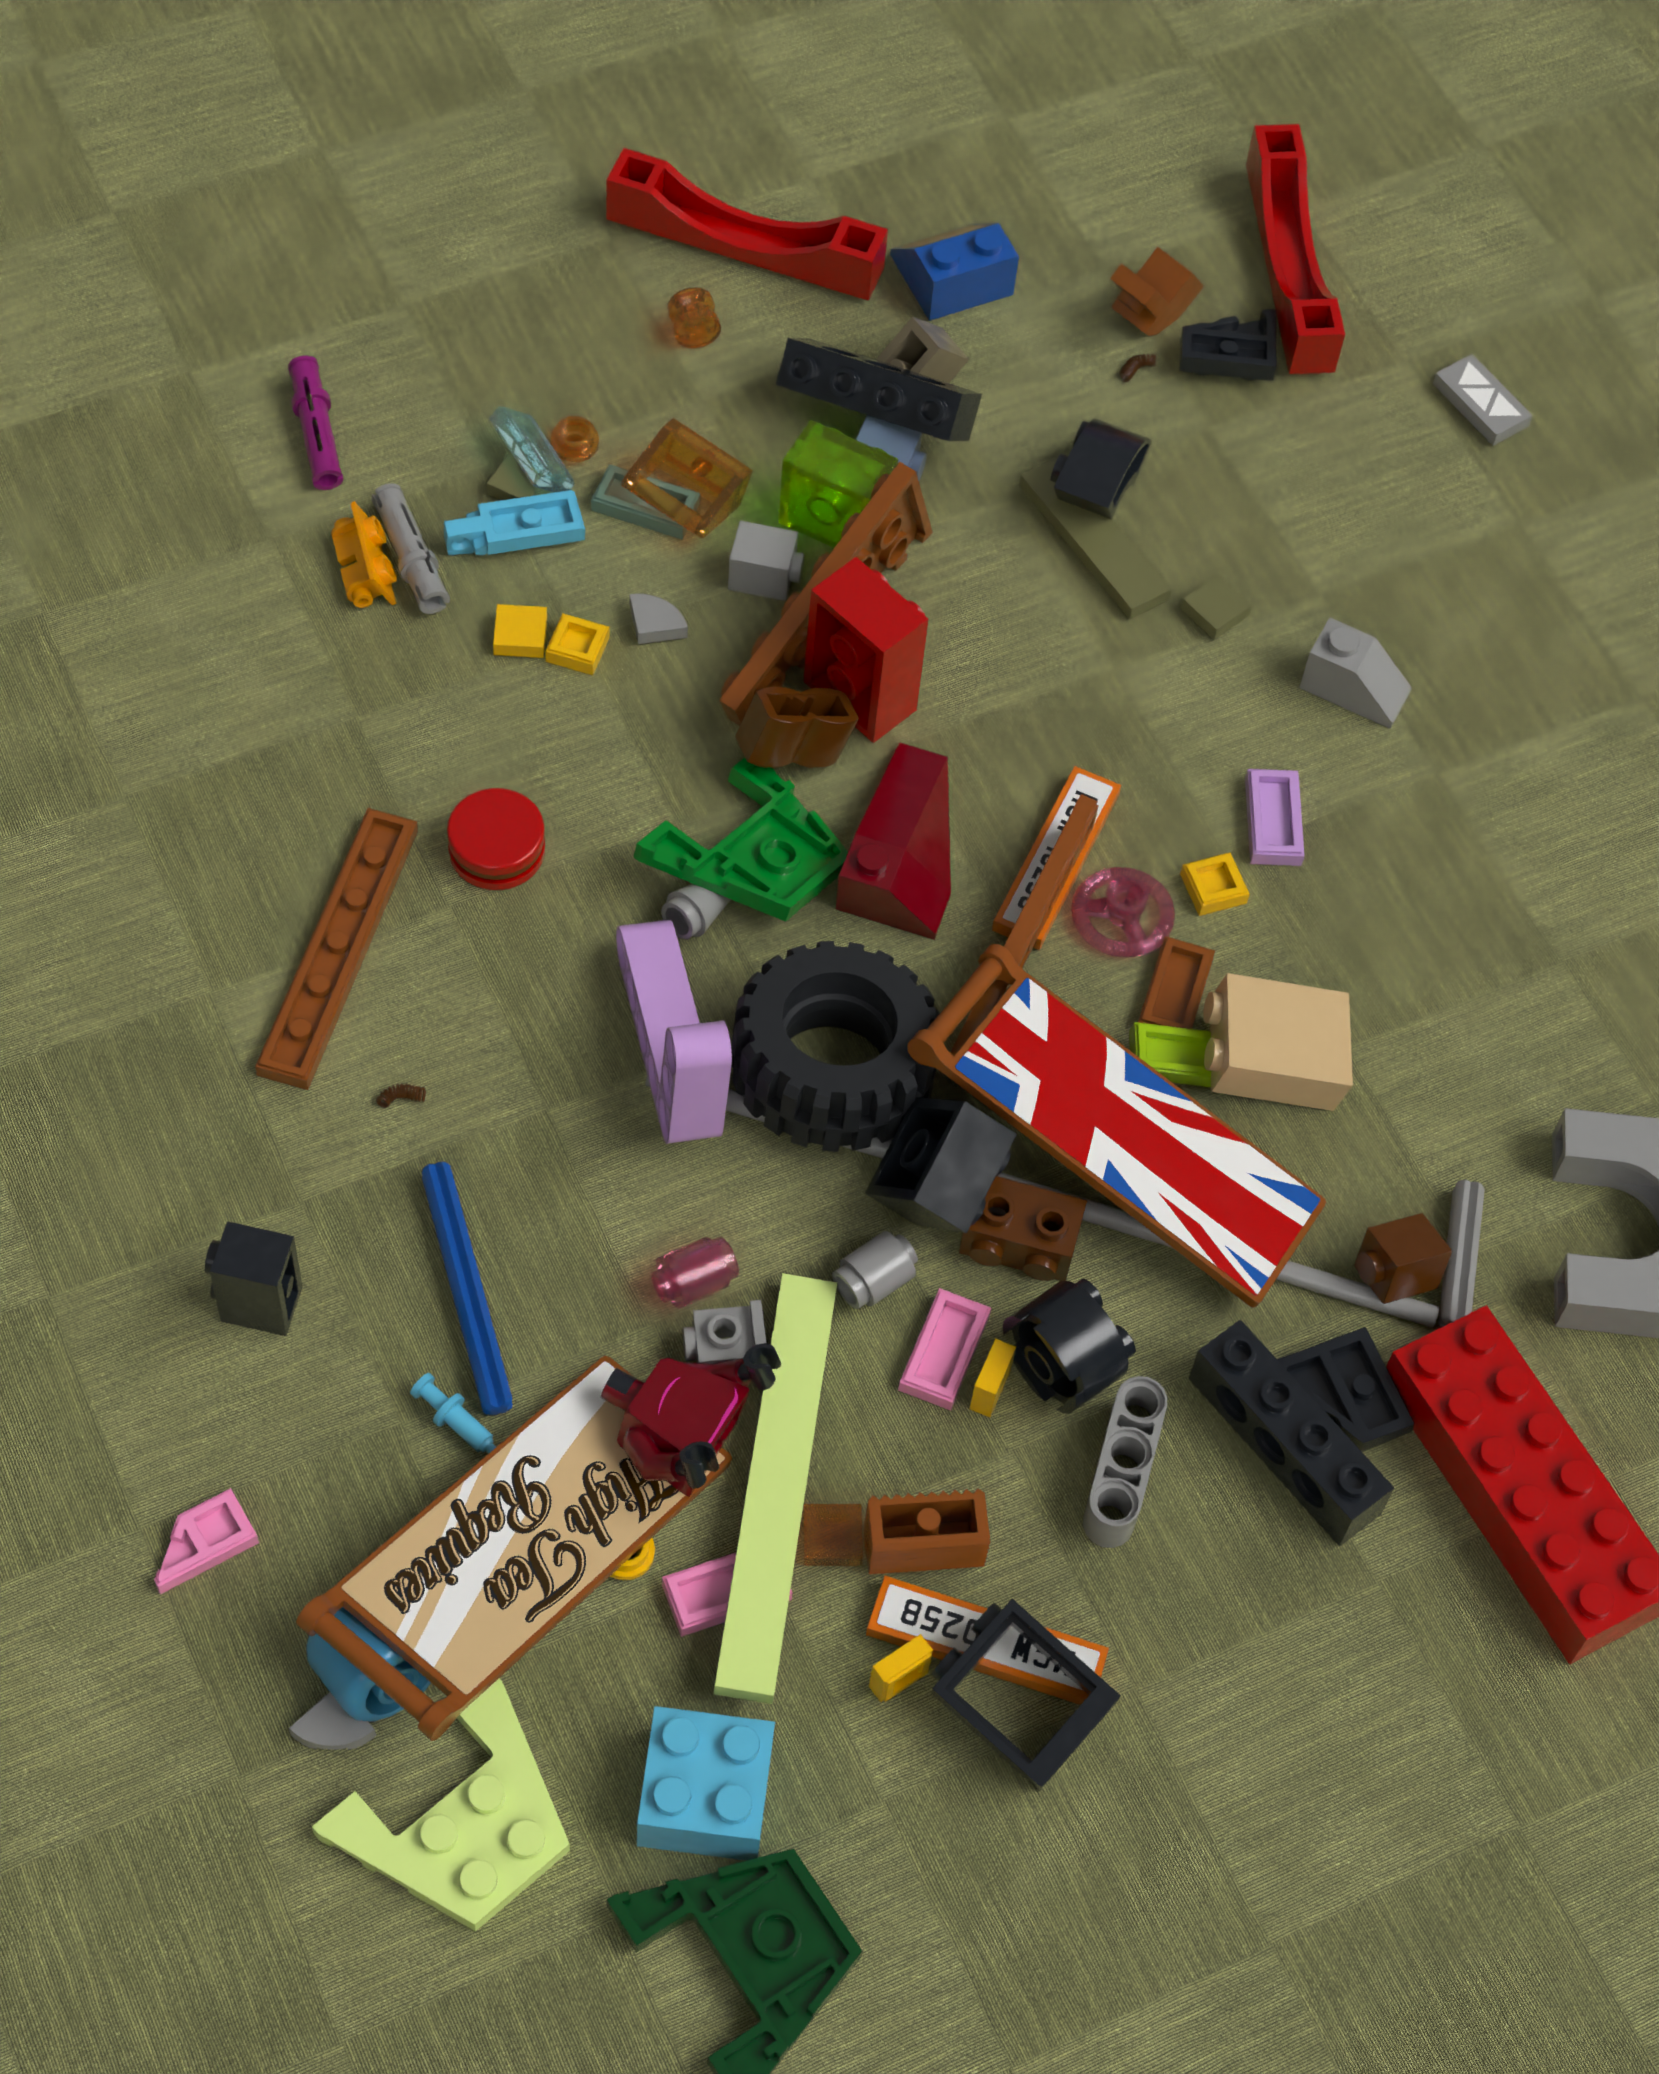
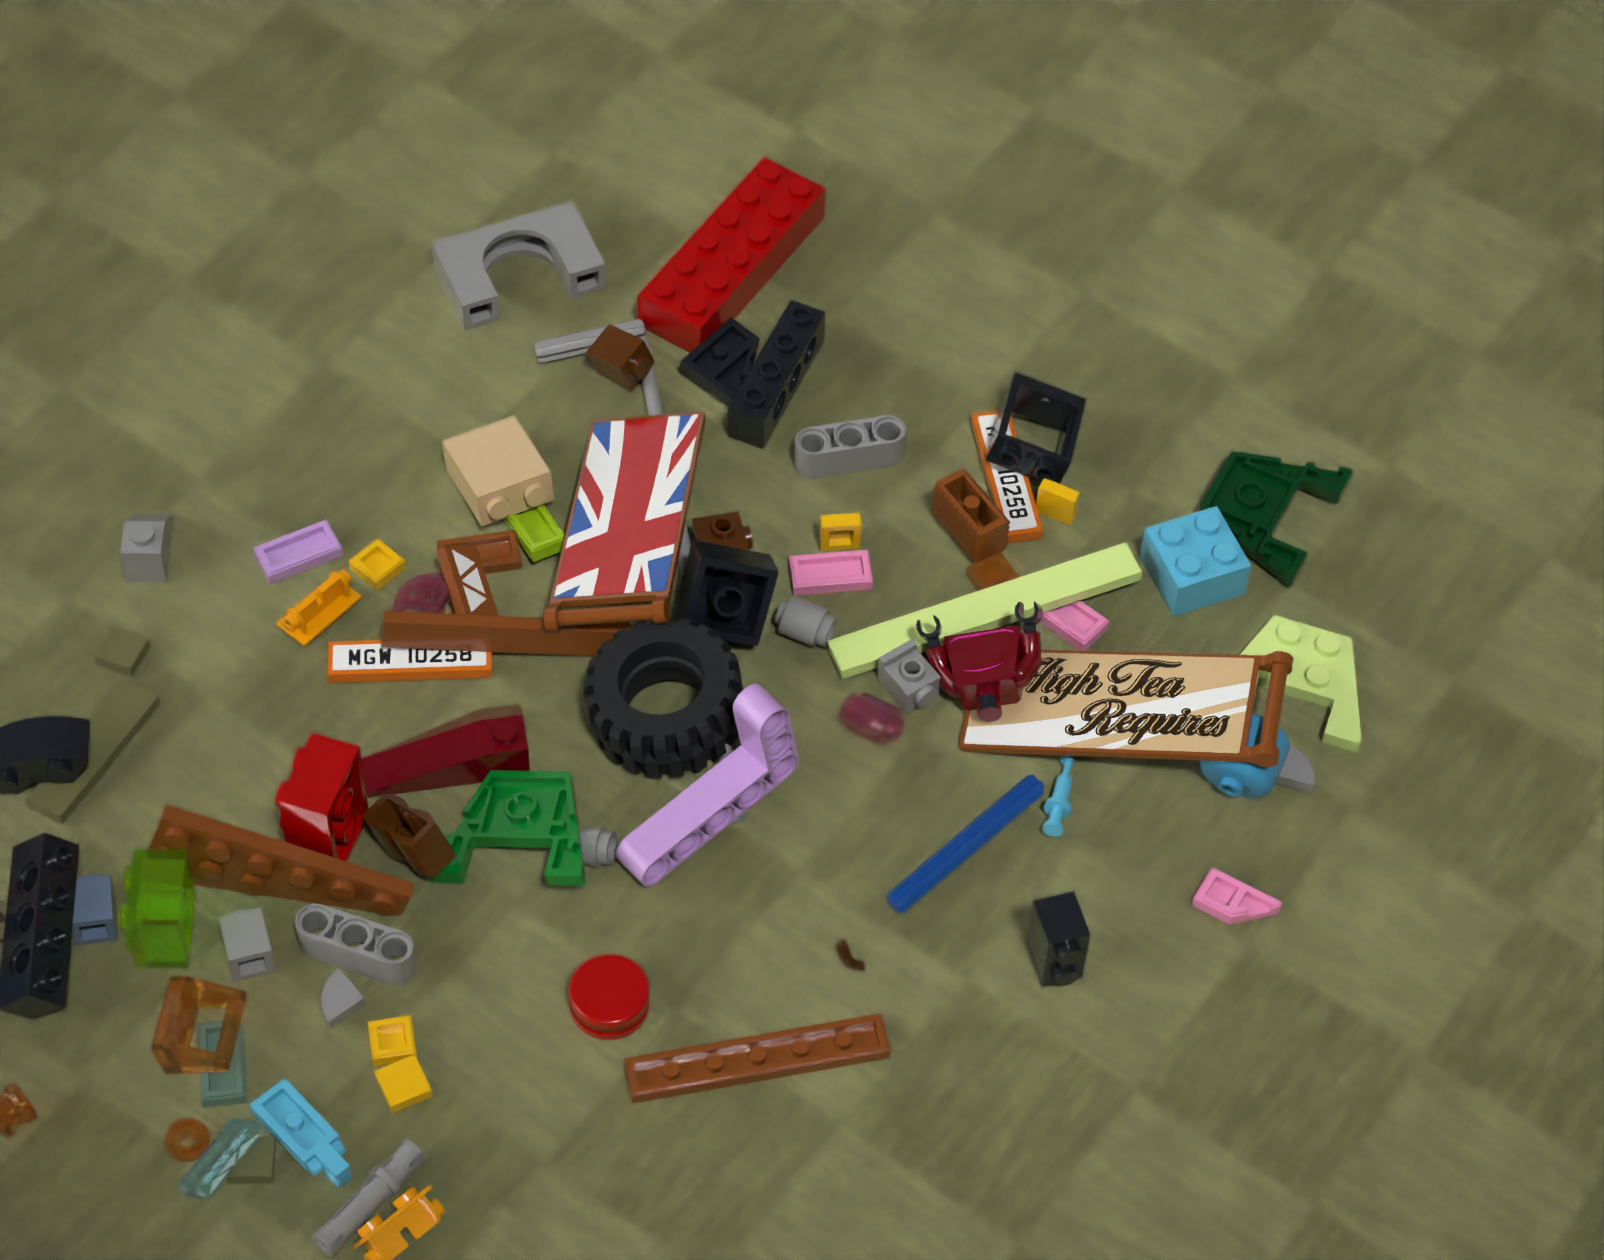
camera: 115 degrees left, 5 degrees down
black brick [1002,1279,1136,1414] -> none
none -> light orange hinge [276,569,362,647]
none -> light grey beam [295,903,417,985]
none -> dark orange tile [436,545,498,616]

